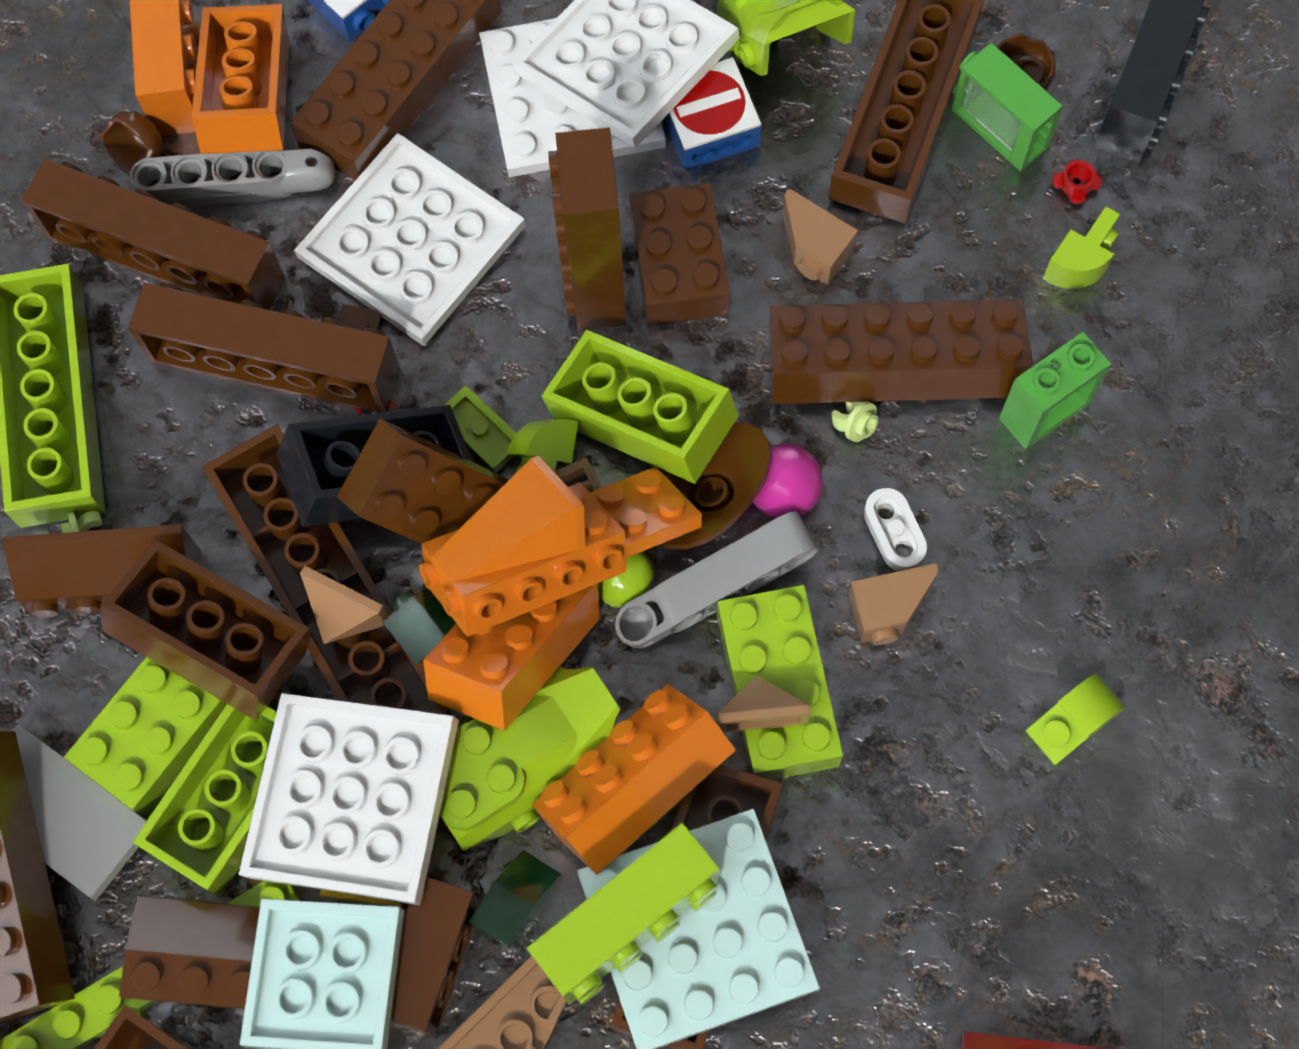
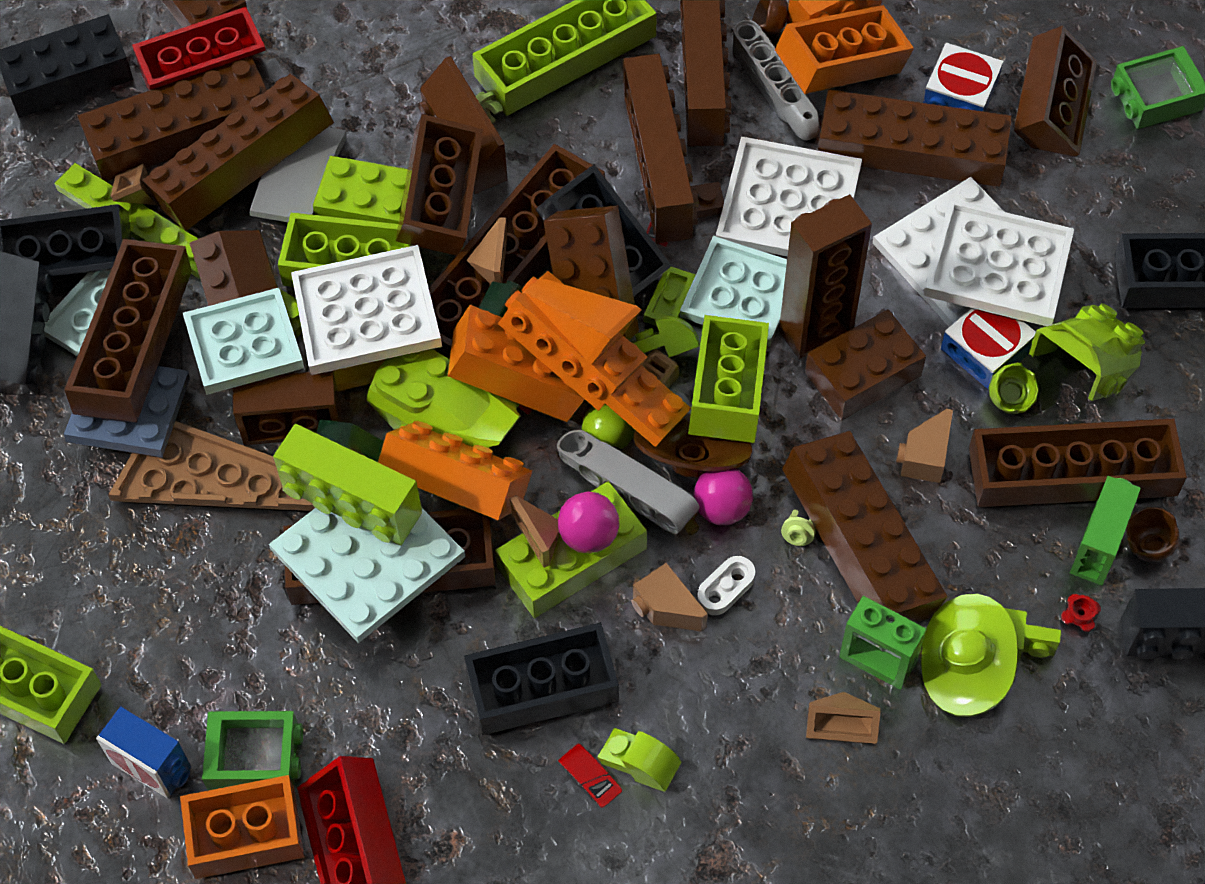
camera: 65 degrees right, 10 degrees down
none -> black brick [464,622,619,735]
none -> dark pink piece [558,491,619,554]
none -> red sticker [558,744,622,808]
none -> light aqua plate [680,236,787,347]
none -> medium nougat slope [806,692,881,744]
none -> lime hat [921,594,1018,717]
none -> lime hair [988,362,1039,415]

